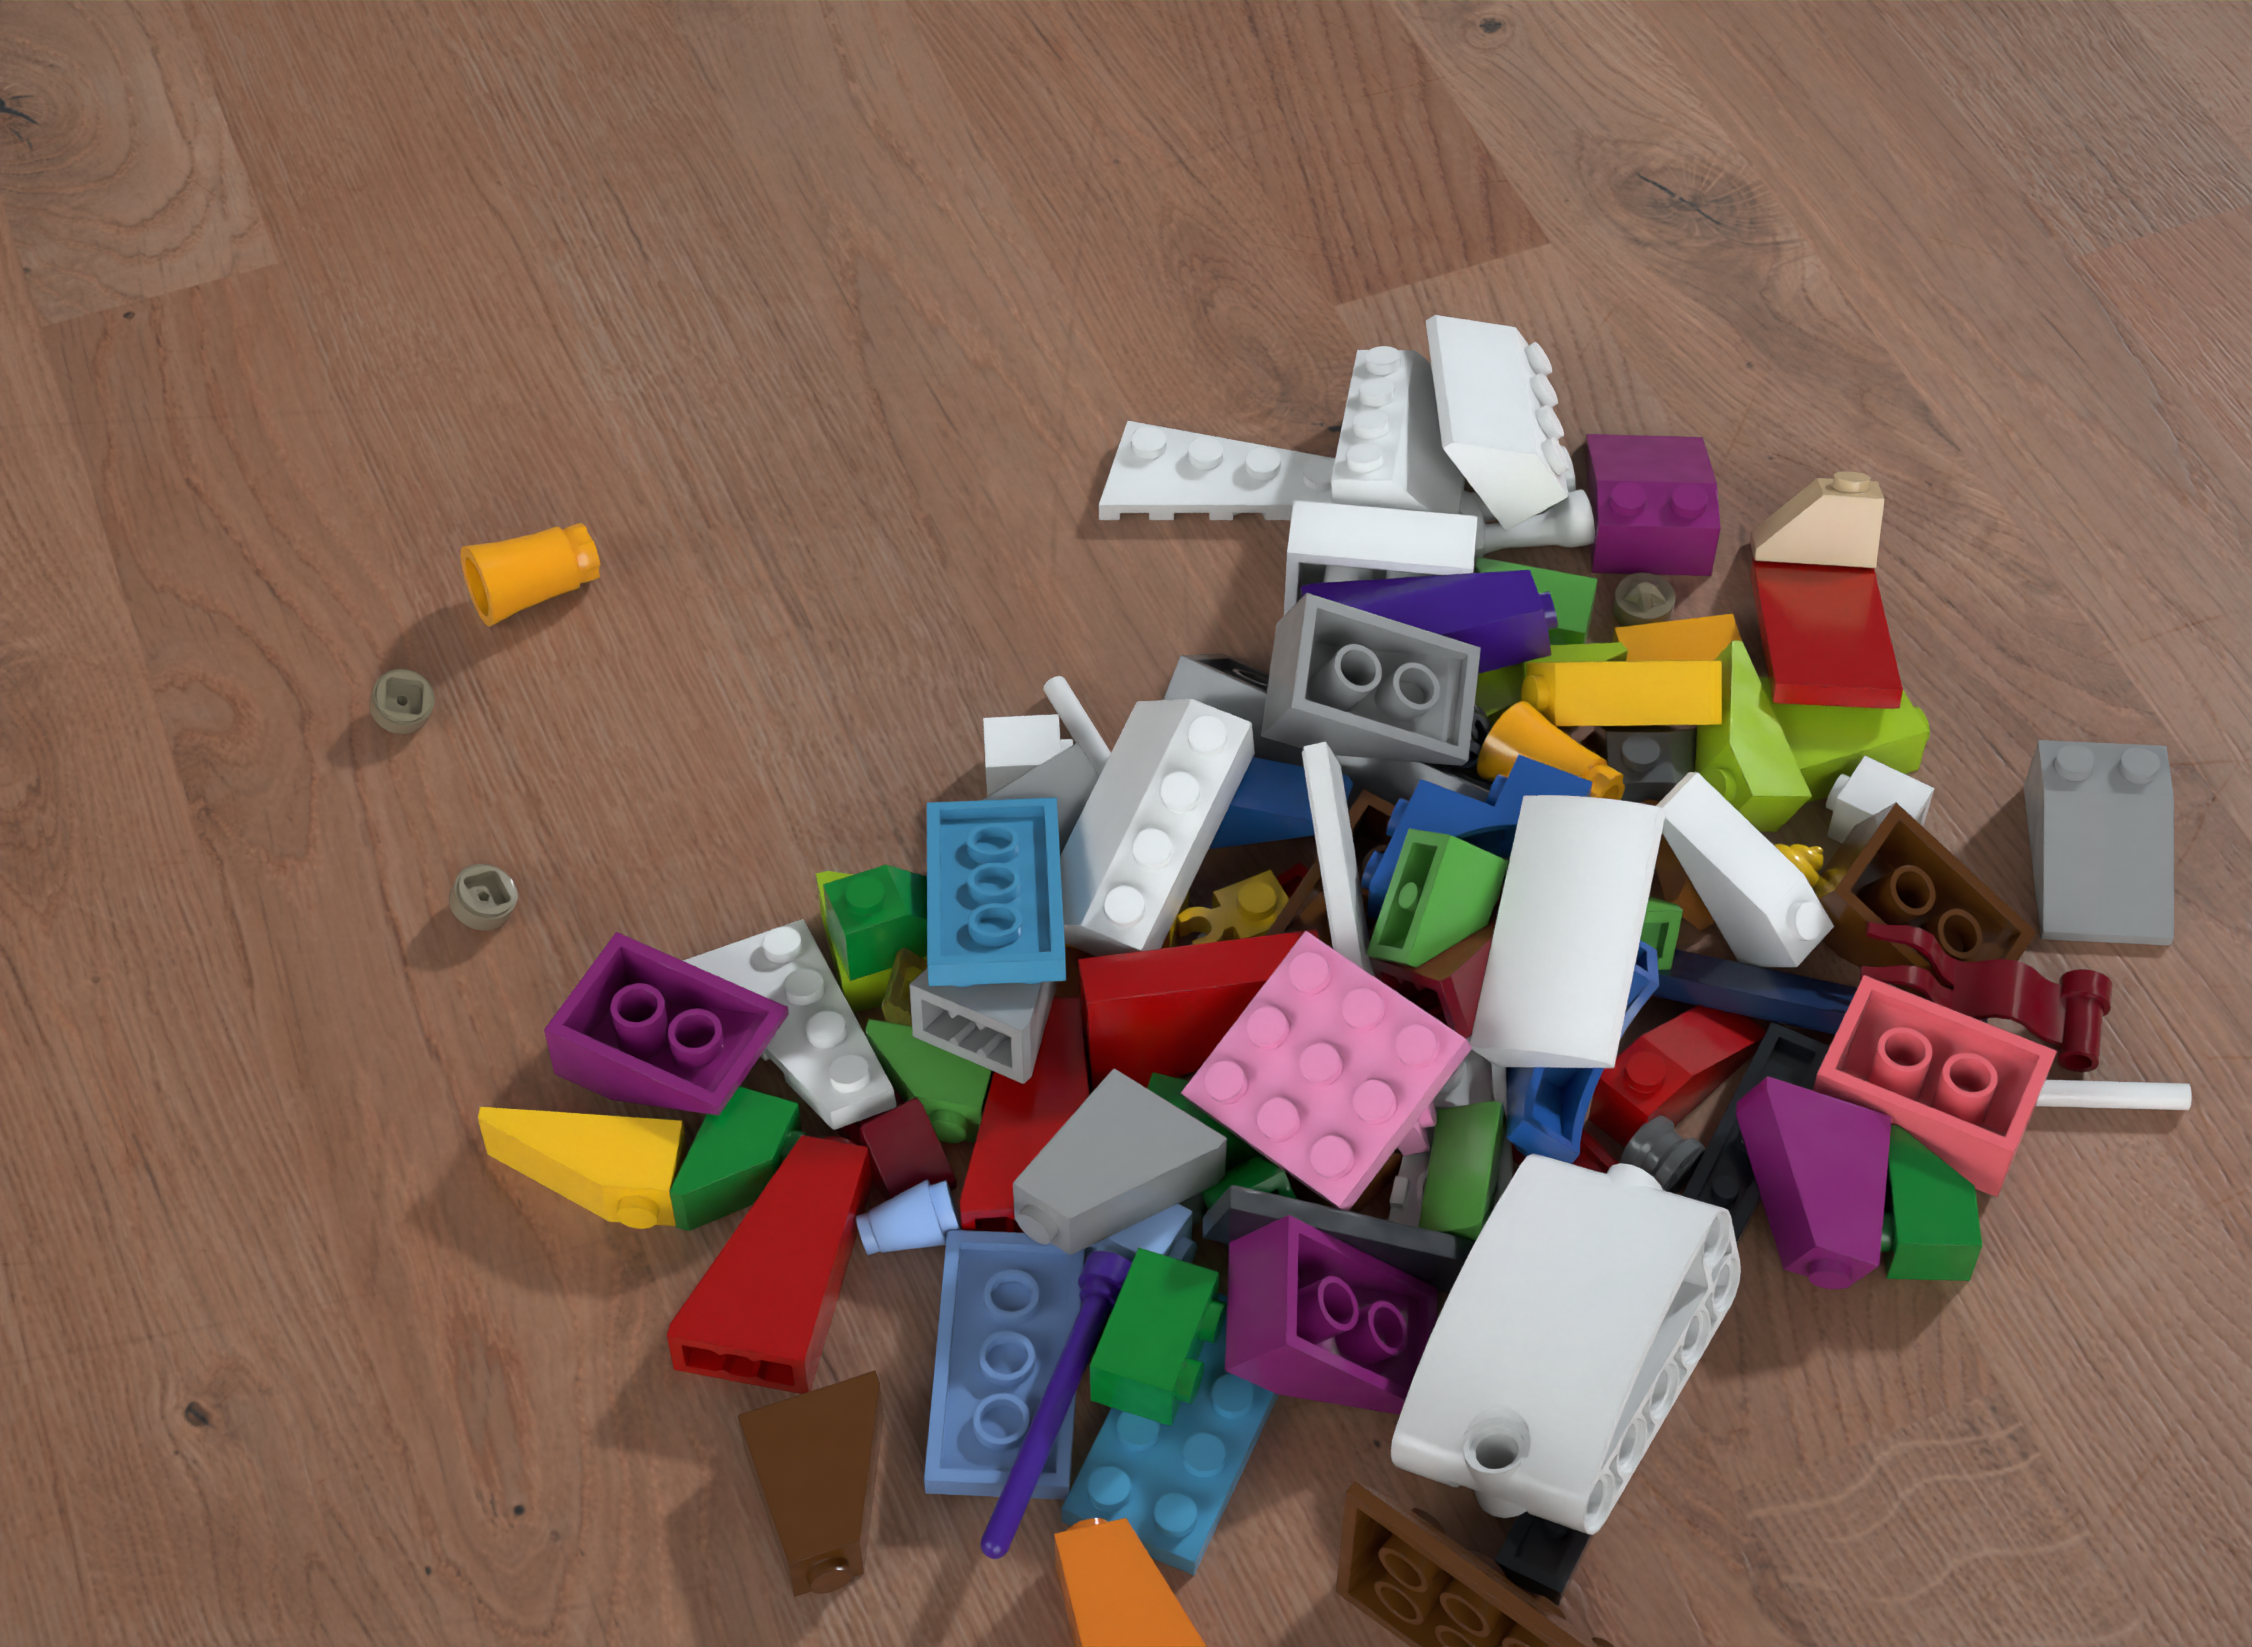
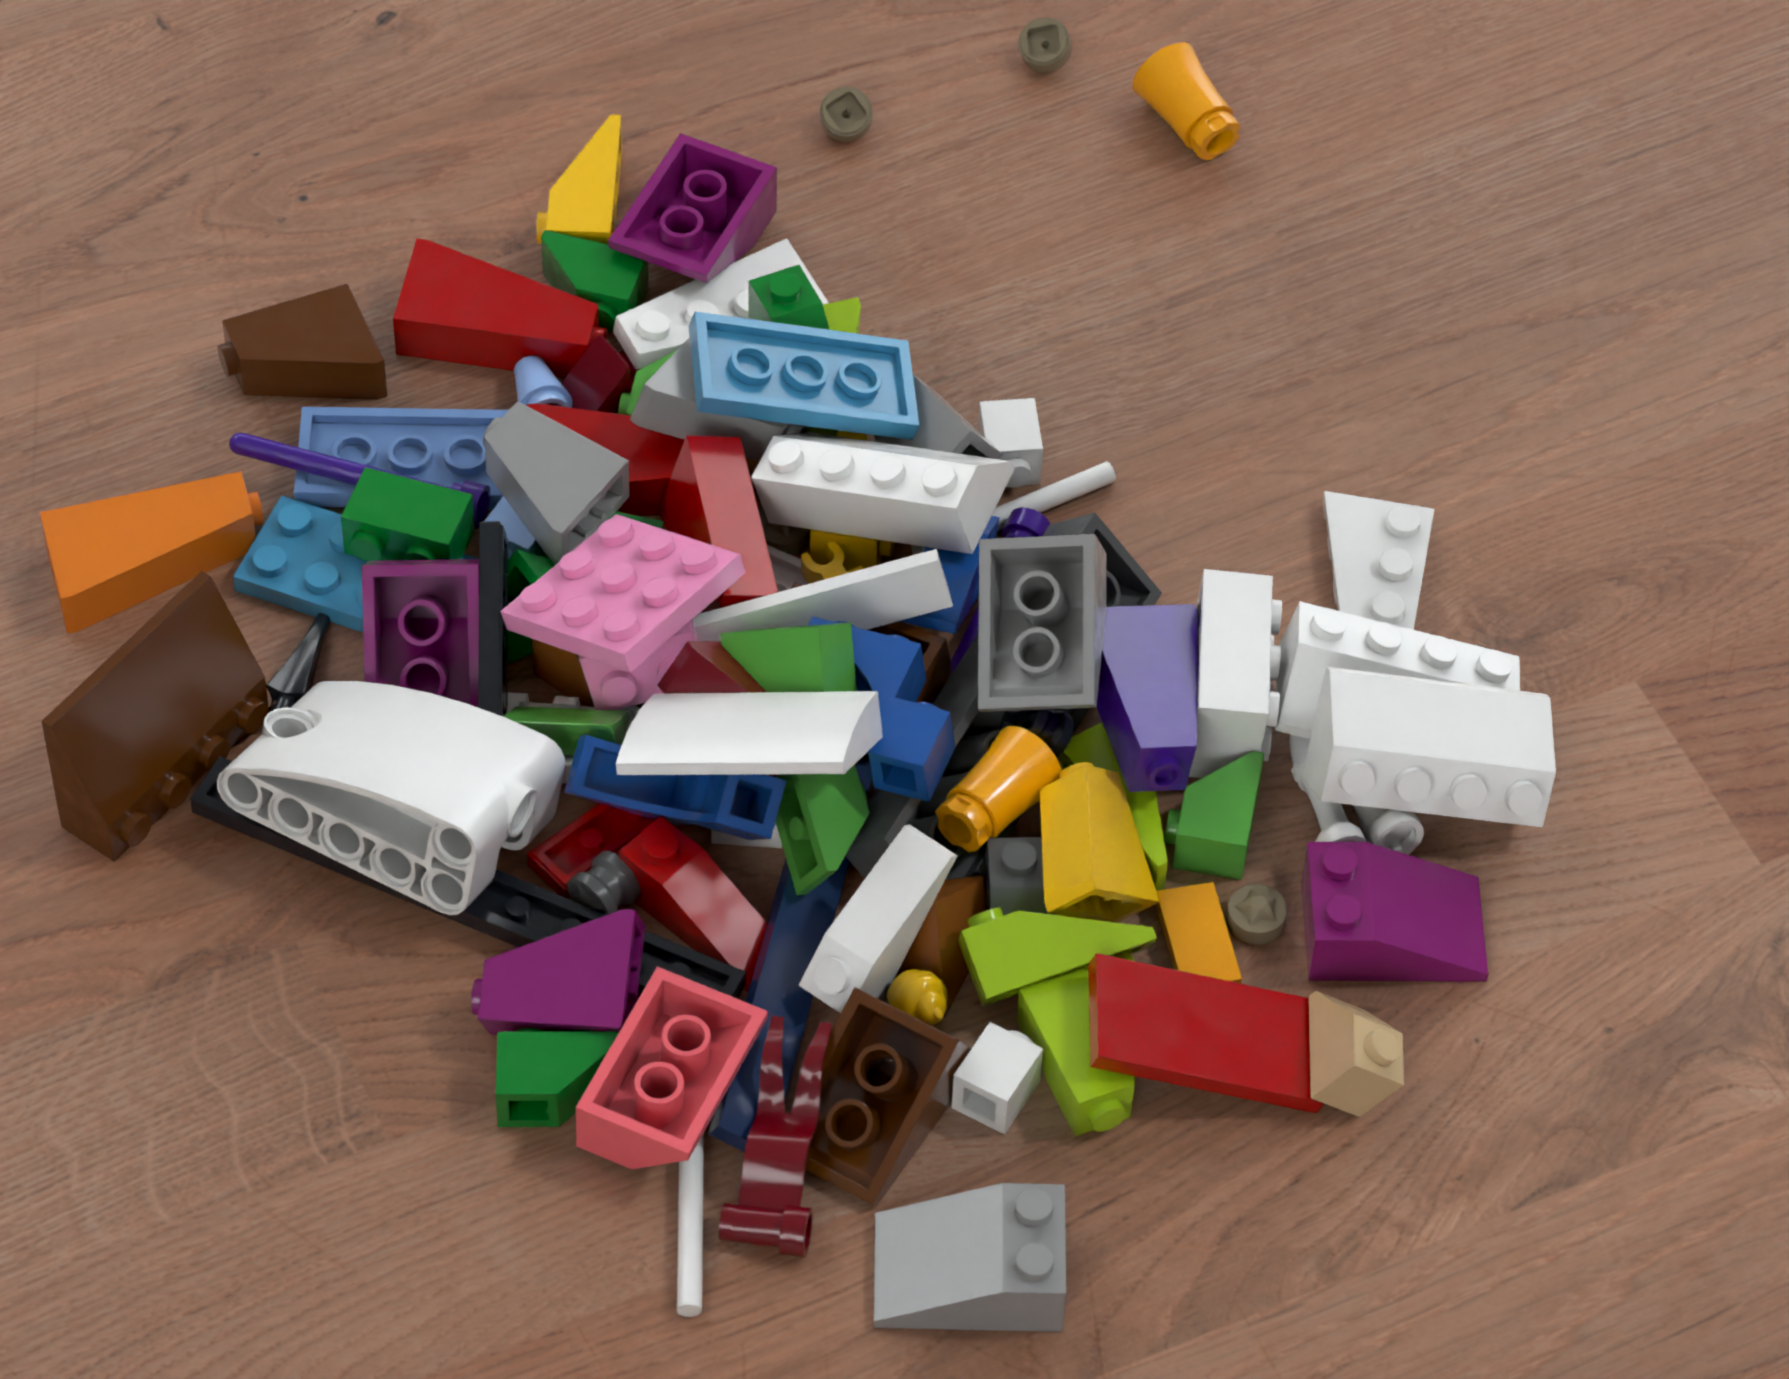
camera: 85 degrees right, 0 degrees up
none -> black piece [266,613,330,712]

